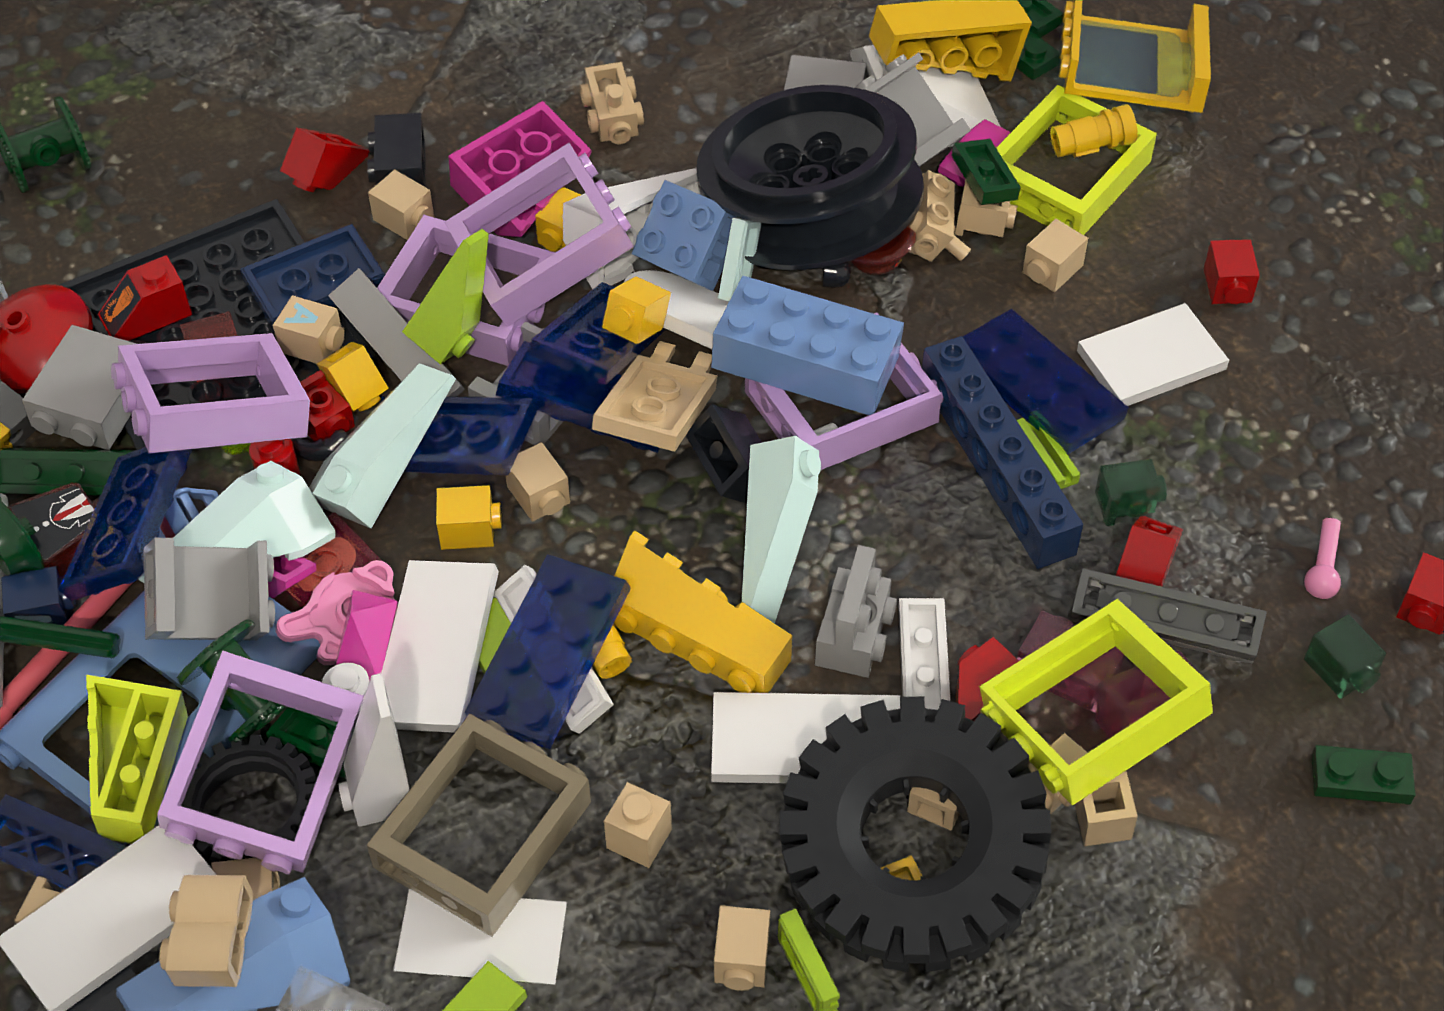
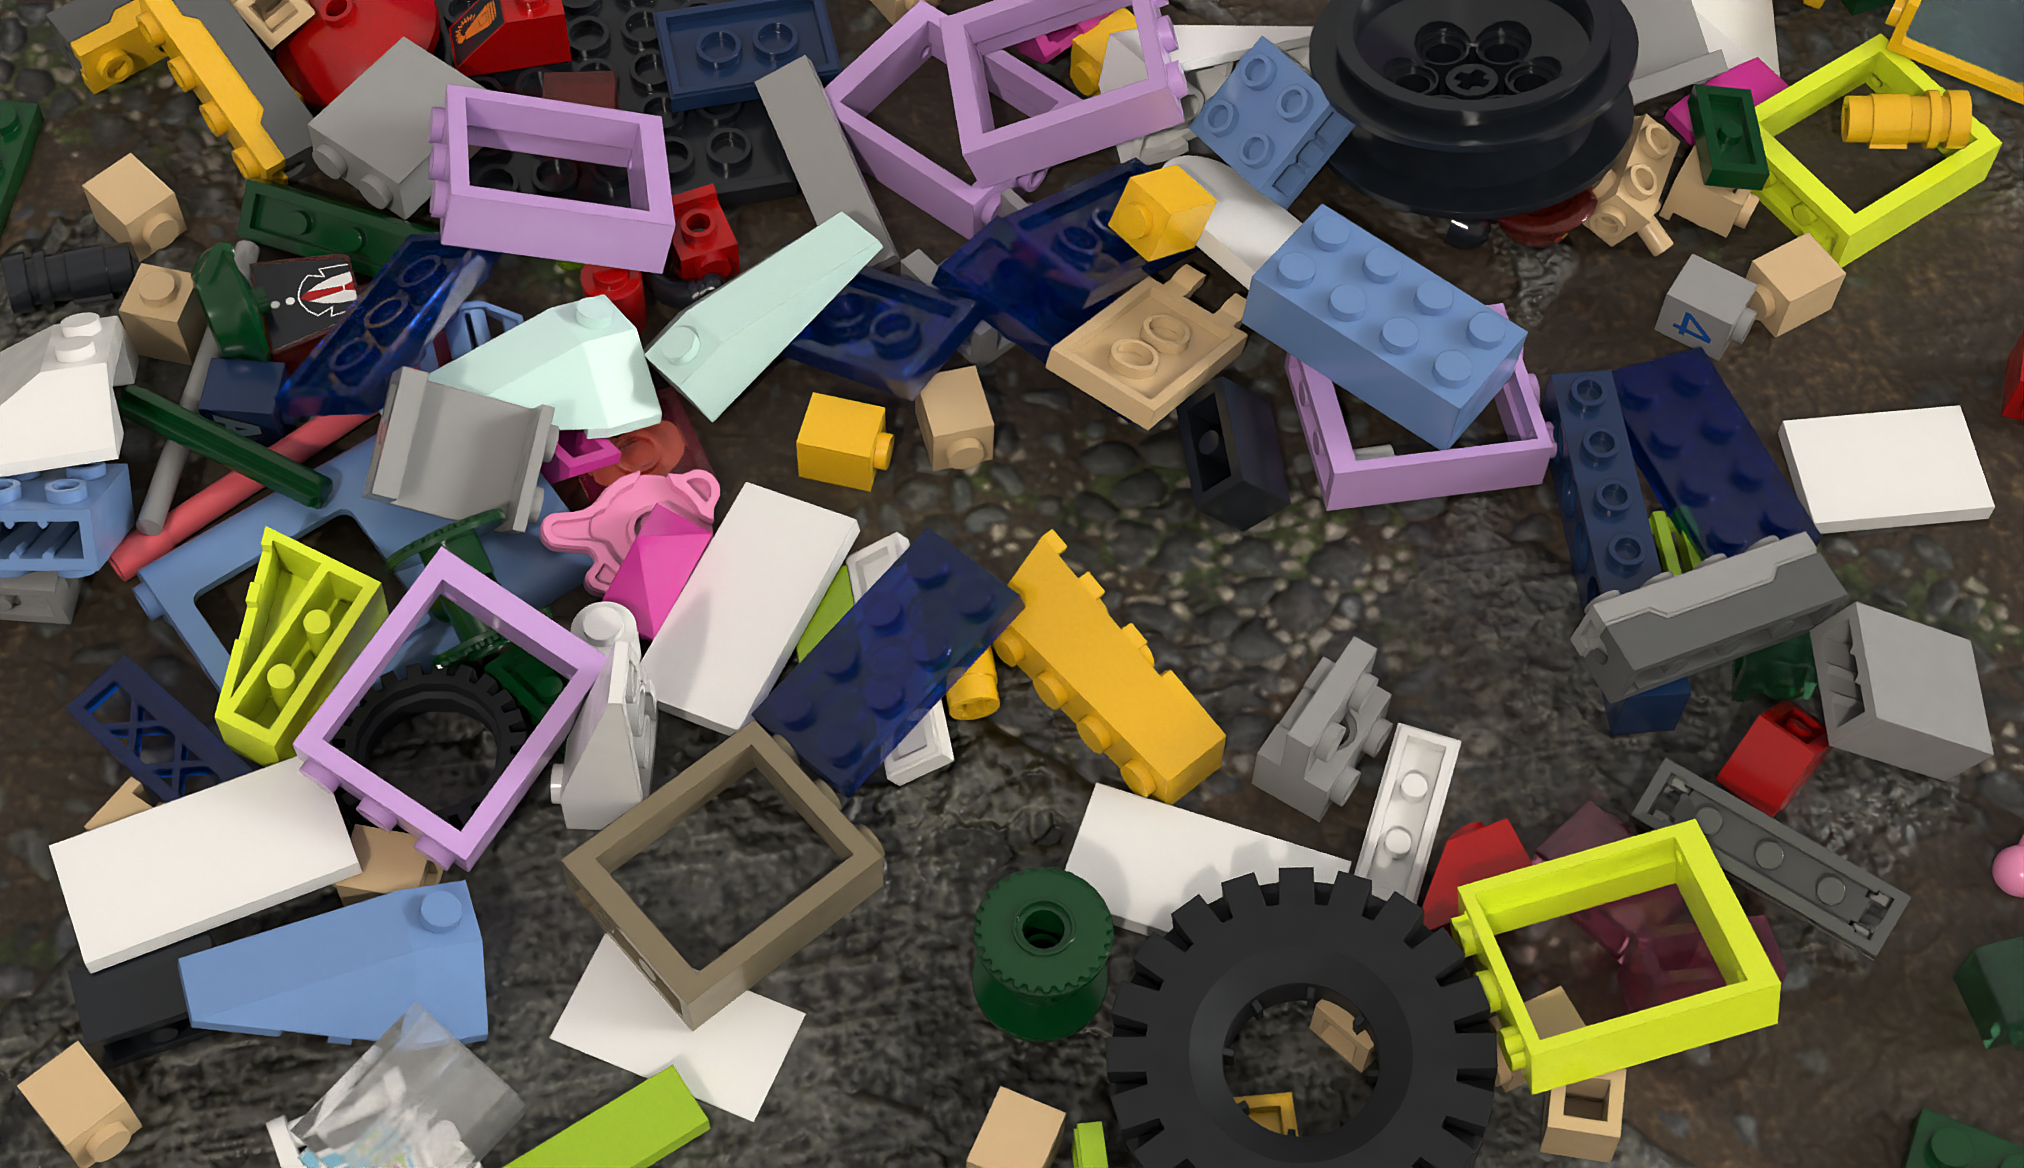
camera: 15 degrees right, 5 degrees up
tan brick [159,875,253,987] -> none
tan brick [273,296,344,363] -> none
yellow brick [317,342,389,411] -> none
lime slope [402,229,489,365] -> none
tan brick [604,782,672,868] -> none
light aqua tile [718,217,761,301] -> none
light aqua wedge [742,436,821,624] -> none
none -> dark green hose [972,867,1114,1043]
none -> dark grey piece [1570,531,1848,704]
none -> light grey brick [1654,253,1758,361]
none -> light grey brick [1809,602,1994,781]

